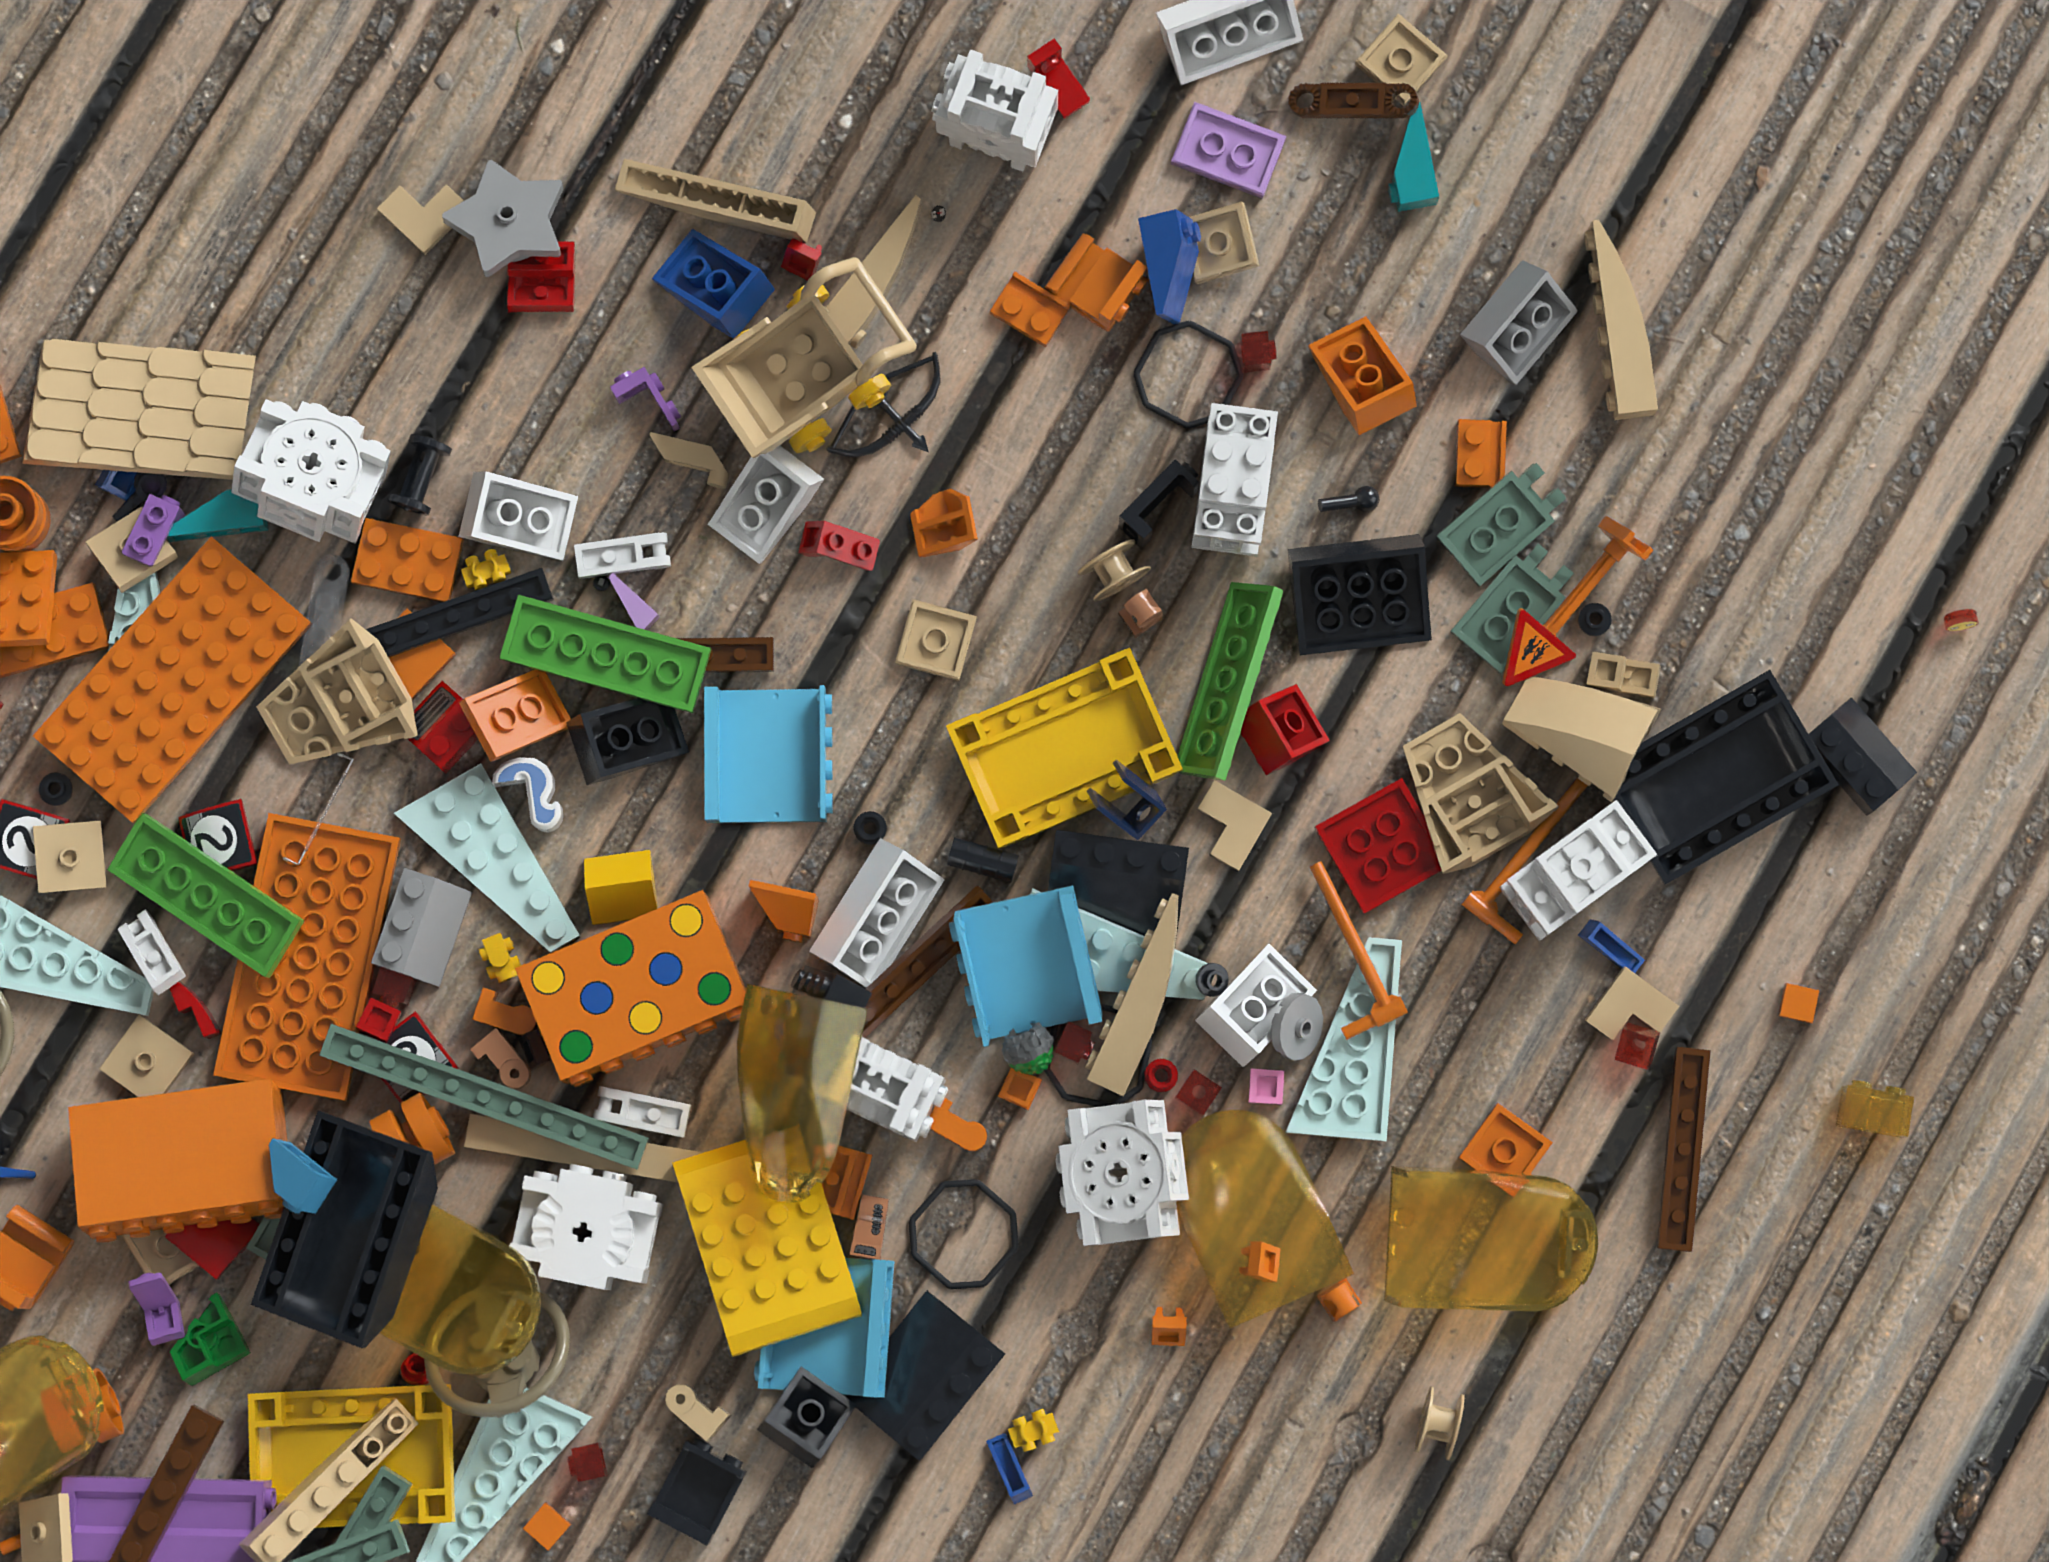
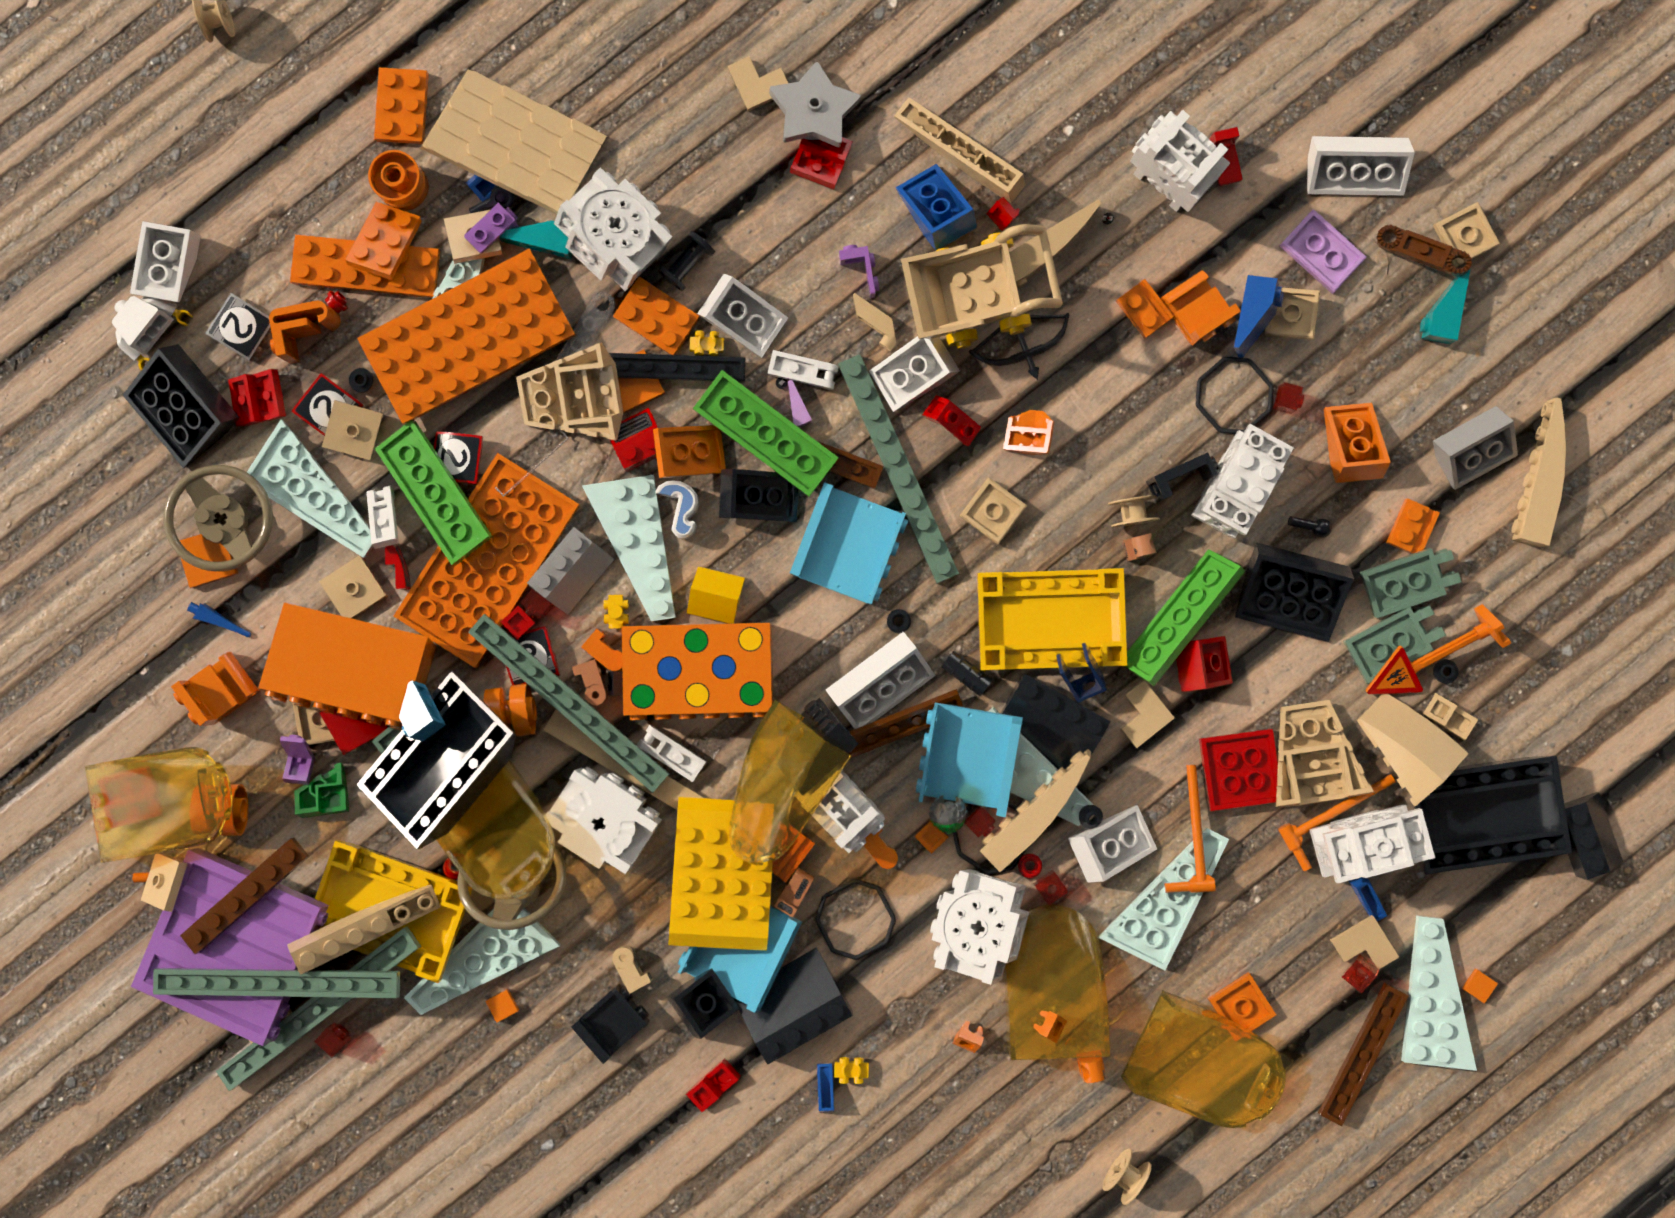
camera: 20 degrees right, 5 degrees up
clear red plate [567,1442,608,1482] -> none
orange slope [749,880,819,943] -> none
bright pink tile [1248,1069,1284,1105] -> none
light grey plate [1271,993,1323,1060] -> none
clear yellow brick [1836,1080,1914,1138] -> none
none -> red slope [686,1058,741,1112]
none -> sand green plate [838,354,959,584]
none -> light aqua wing [1401,915,1477,1071]

